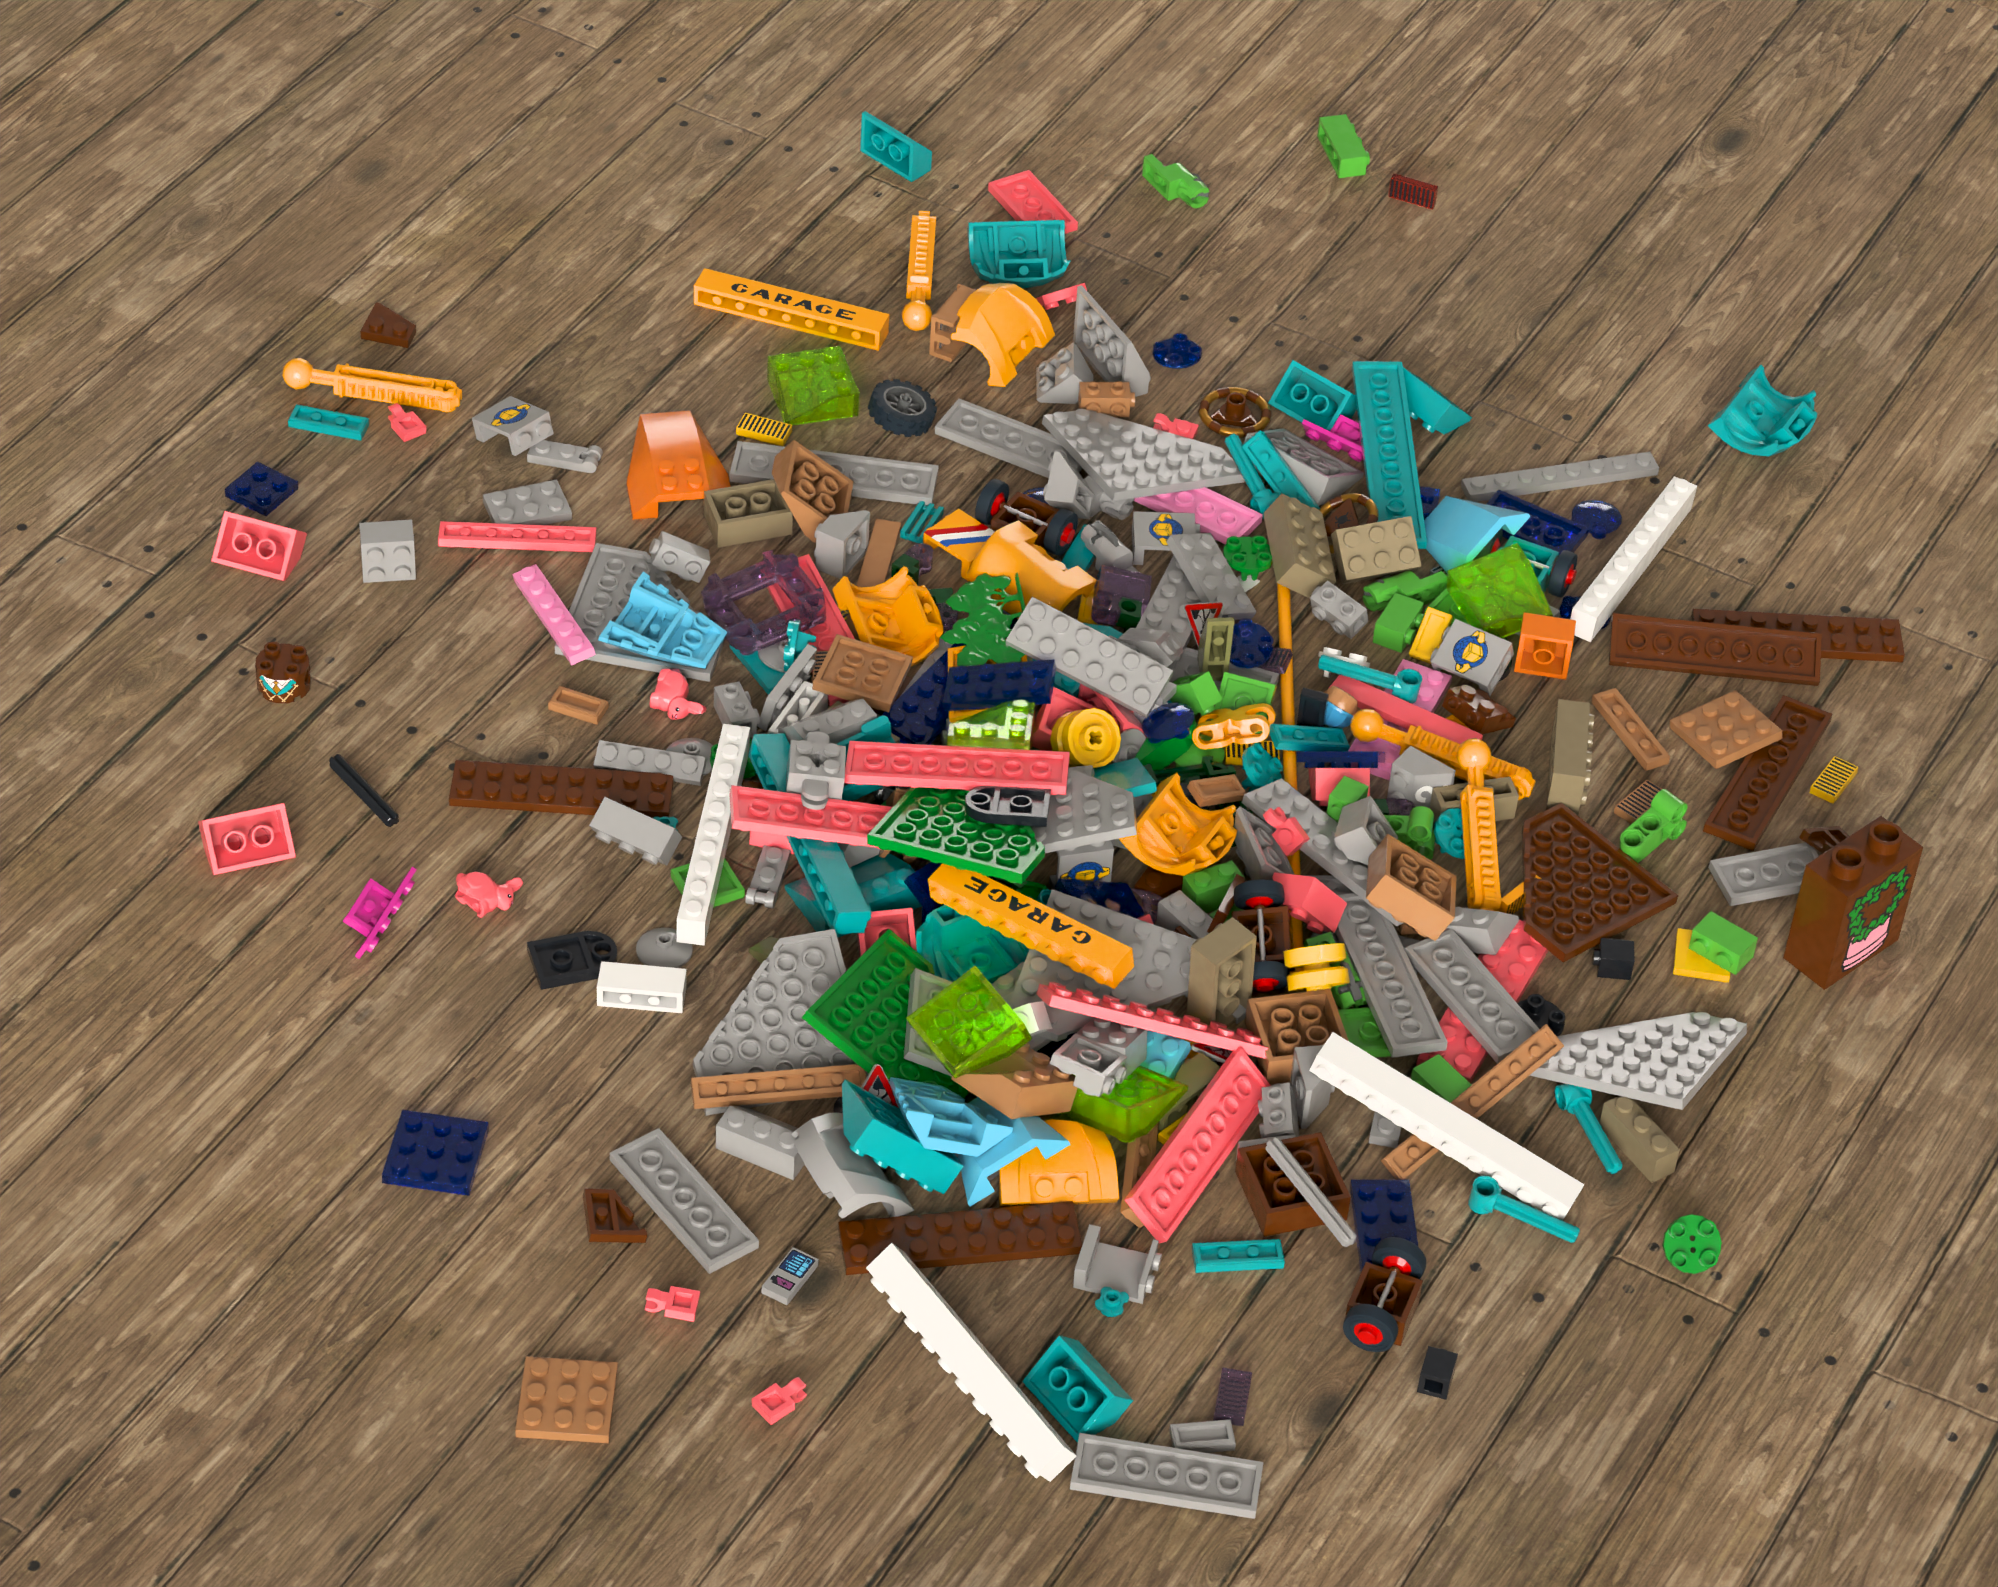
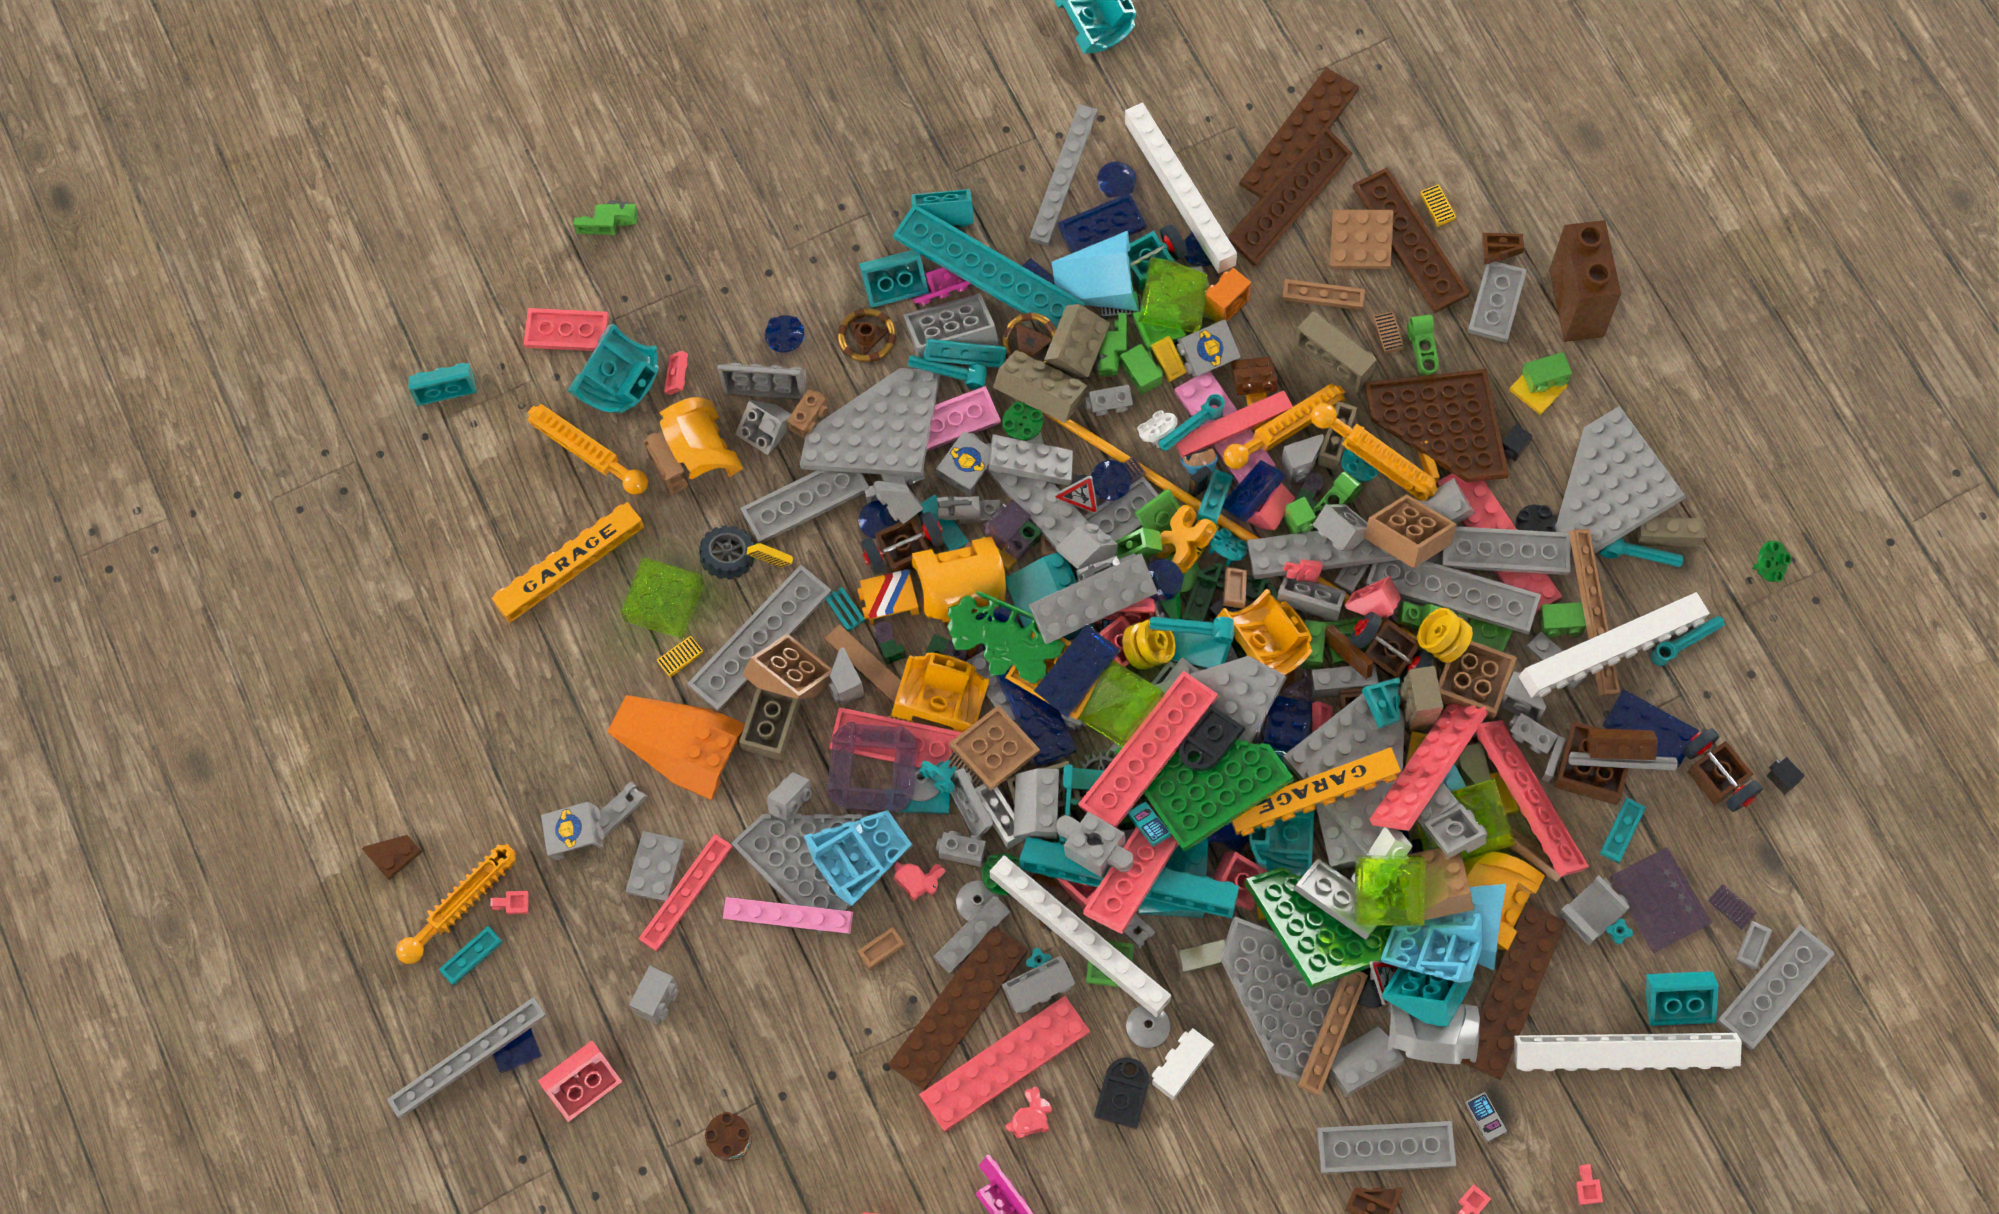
camera: 50 degrees left, 25 degrees up
black axle [329,754,399,827] -> none
coral plate [1153,413,1199,440] -> none
olive slope [1197,617,1234,681] -> none
bright green brick [1317,114,1370,178] -> none
clear red tile [1388,174,1438,210] -> none
none -> light grey plate [387,997,547,1119]
none -> yellow tile [747,543,793,568]
none -> coral plate [919,996,1090,1132]
none -> tile [1128,801,1171,847]
none -> teal axle [1149,617,1234,643]
none -> teal wing [1362,678,1400,728]
none -> reddish brown brick [1586,728,1658,760]
none -> clear purple plate [1610,847,1712,953]

